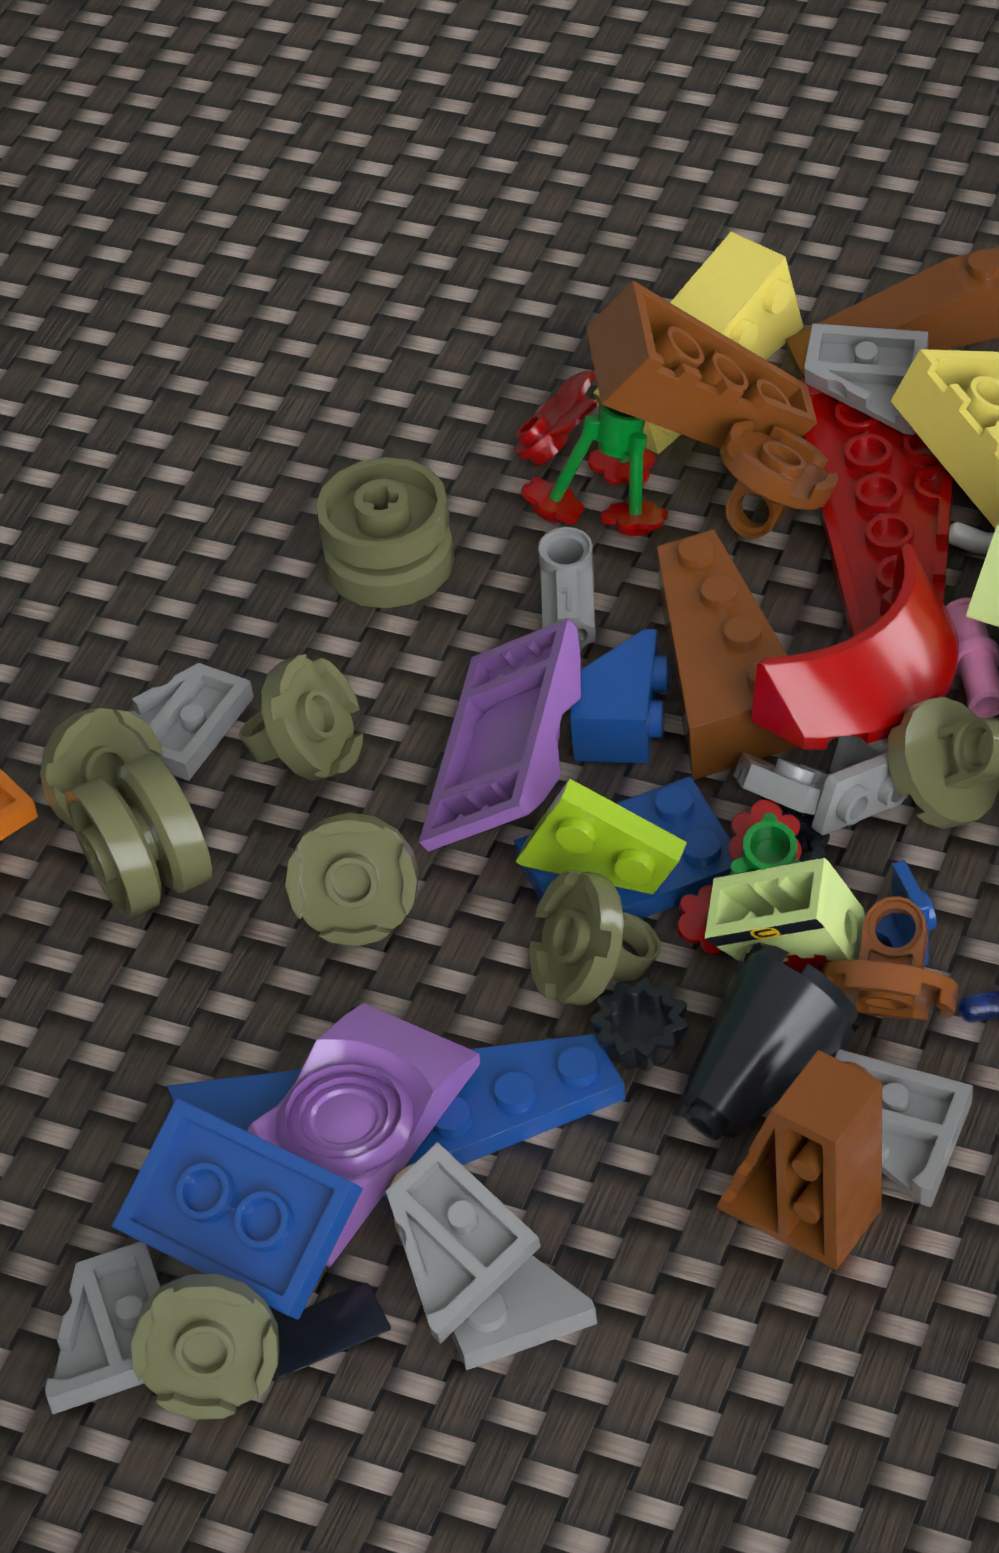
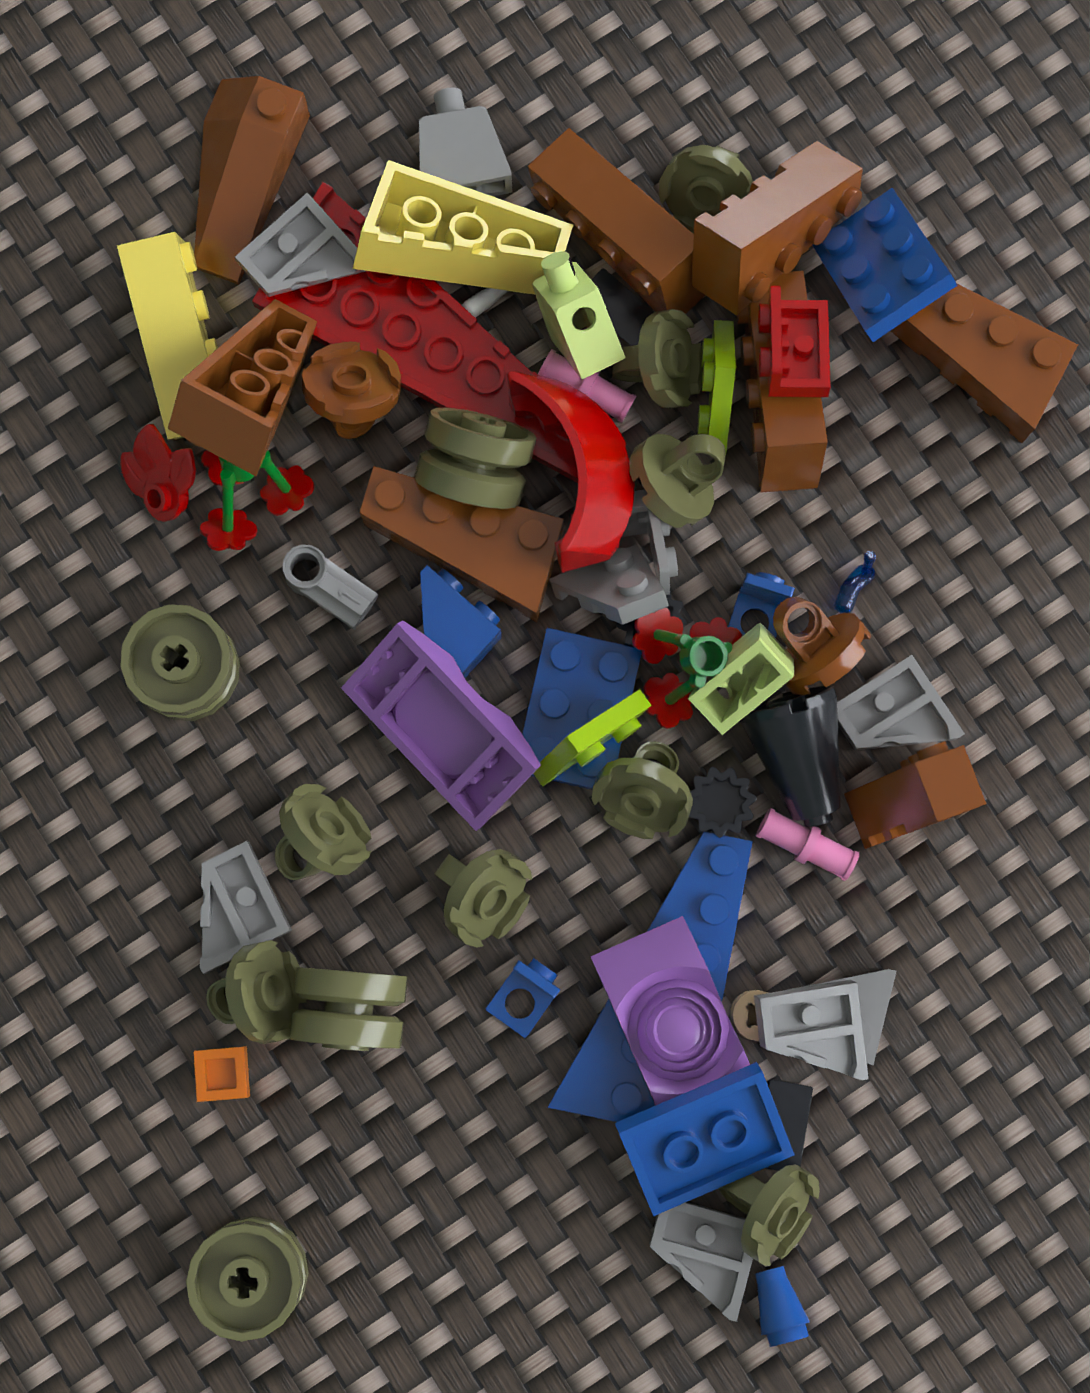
camera: 60 degrees left, 35 degrees up
none -> olive wheel [414,408,537,509]
none -> blue bracket [486,958,560,1038]
none -> blue cone [755,1266,810,1347]
none -> bright pink pin [756,808,859,881]

